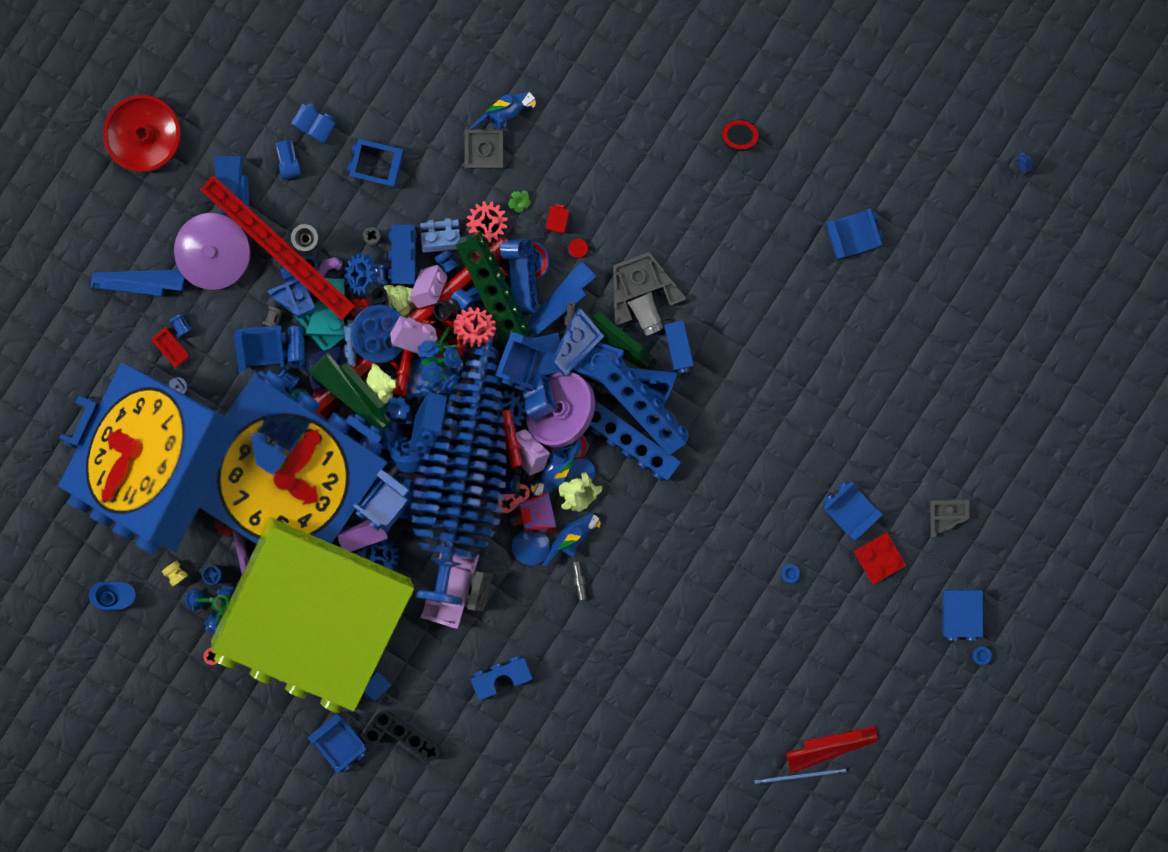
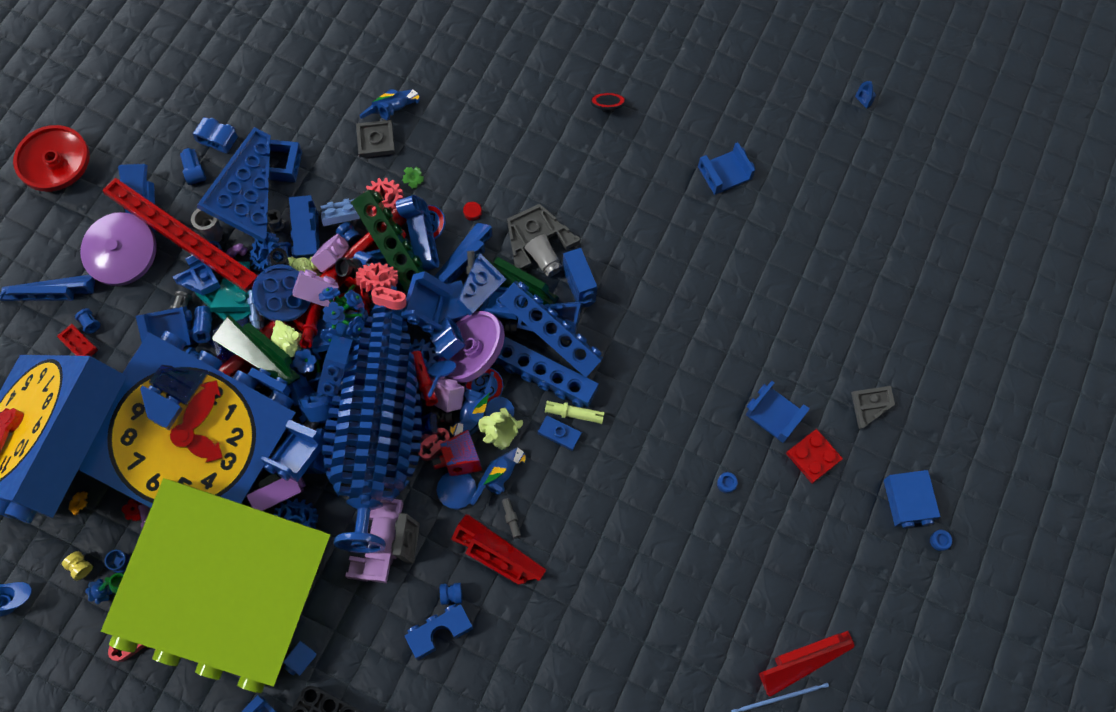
camera: 15 degrees left, 20 degrees down
red brick [545,204,569,234] -> none
none -> blue wing [197,127,271,243]
none -> coral beam [371,287,407,310]
none -> blue piece [428,360,456,397]
none -> blue wheel [440,582,462,605]
none -> red wedge [451,514,546,584]
none -> blue plate [538,416,582,451]
none -> yellowish green pin [545,400,604,424]

